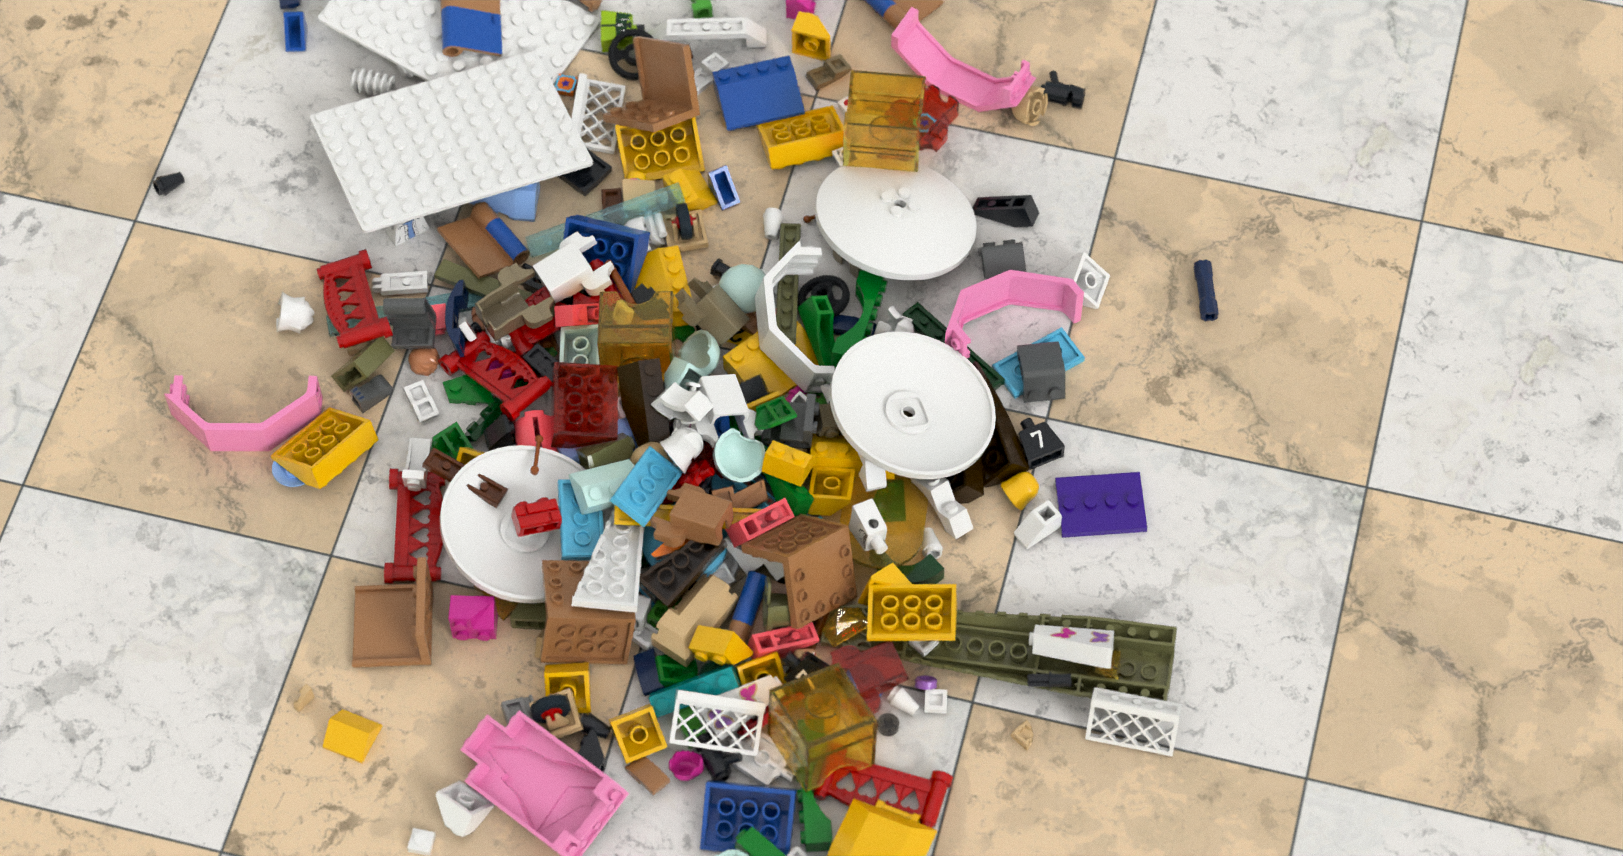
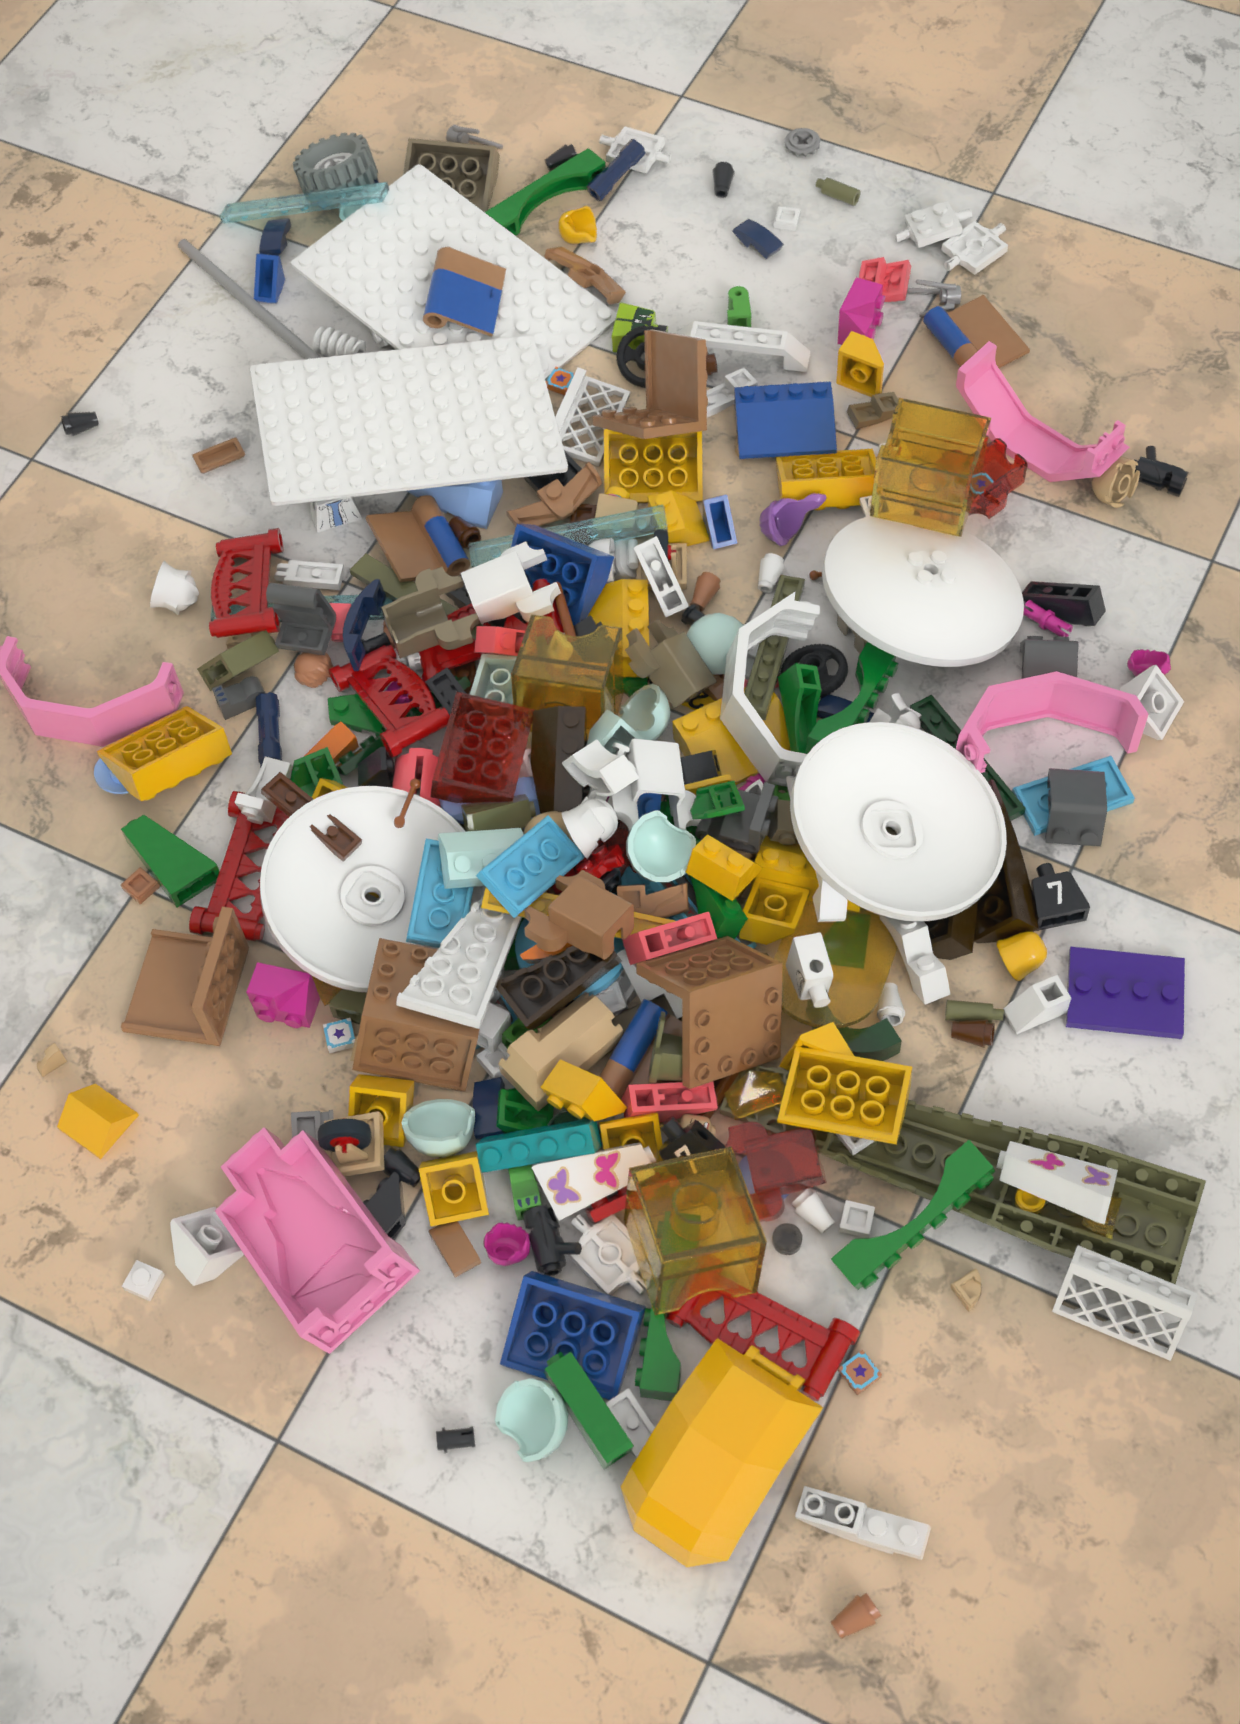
camera: 15 degrees right, 0 degrees up
white slope [404,380,439,423] -> none
white tile [458,317,477,342] -> none
red brick [511,497,562,537] -> none
white fence [669,689,766,756] -> none
medium lavender tile [915,676,937,690] -> none
black axle [1027,672,1071,689] -> none
none -> green slope [121,815,220,908]
none -> nougat tile [121,867,160,905]
none -> light grey piece [178,239,321,359]
none -> medium nougat tile [192,437,245,473]
none -> dark blue axle [256,692,282,768]
none -> orange slope [305,722,359,764]
none -> white tile [323,1018,355,1053]
none -> light aqua cylinder [401,1099,475,1157]
none -> reddish brown cone [449,516,481,549]
none -> medium nougat plate [506,462,602,527]
none -> white slope [633,536,689,617]
none -> nougat cone [690,572,720,611]
none -> medium lavender piece [759,493,826,546]
none -> green arch [831,1140,995,1290]
none -> nougat tile [838,1350,882,1395]
none -> olive cylinder [945,1000,1004,1023]
none -> reddish brown cone [951,1019,995,1048]
none -> yellow tile [1015,1188,1046,1214]
none -> dark pink pin [1023,600,1073,637]
none -> dark pink hair [1127,649,1171,676]

